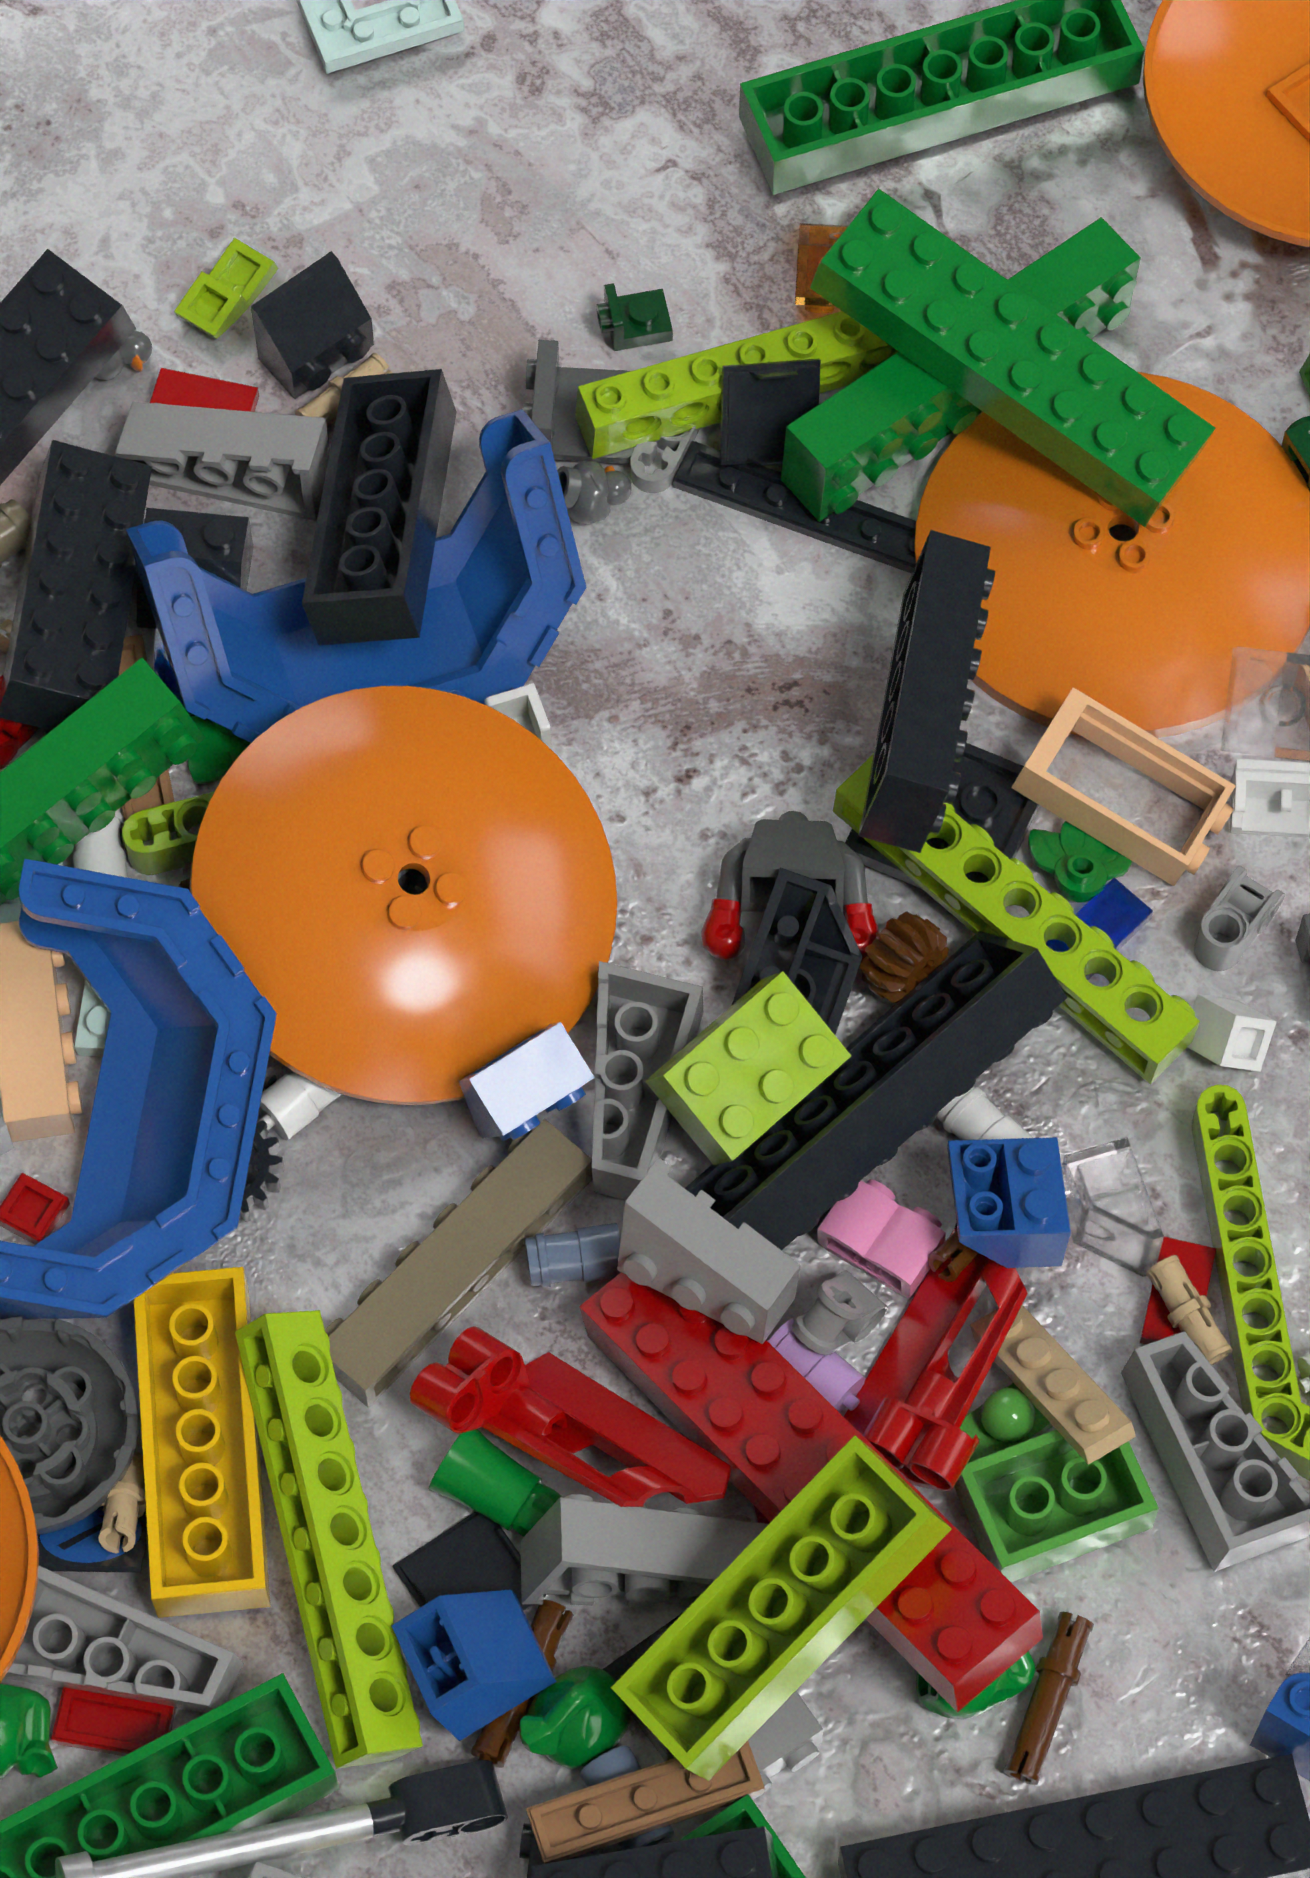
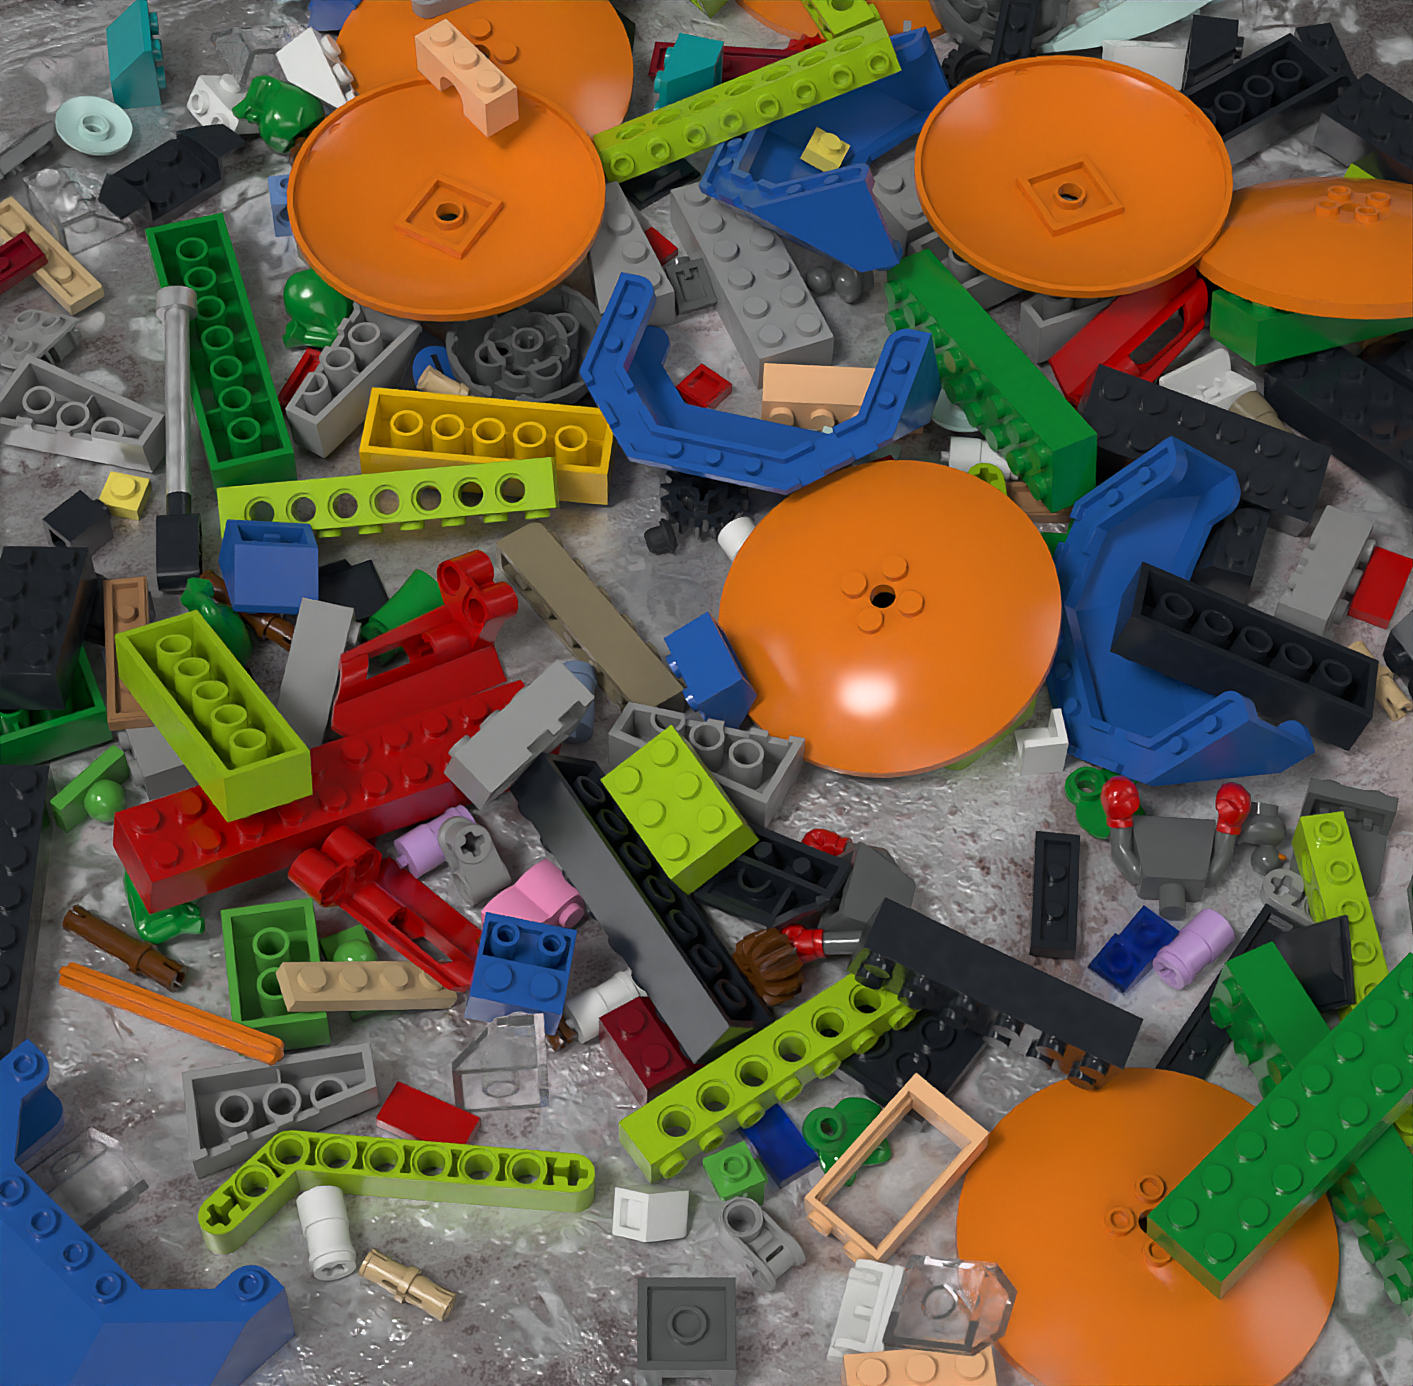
camera: 100 degrees right, 10 degrees down
tan pin [1146,1255,1233,1365] -> none
none -> bright green tile [50,745,130,833]
none -> orange axle [59,962,285,1066]
none -> dark red slope [599,996,708,1107]
none -> black piece [644,518,678,553]
none -> bright green bracket [703,1141,768,1206]
none -> black plate [1029,831,1080,959]
none -> green plate [1064,766,1146,840]
none -> clear blue slope [1087,905,1180,996]
none -> dark grey torso [1100,775,1252,920]
none -> lavender piece [1152,908,1235,990]

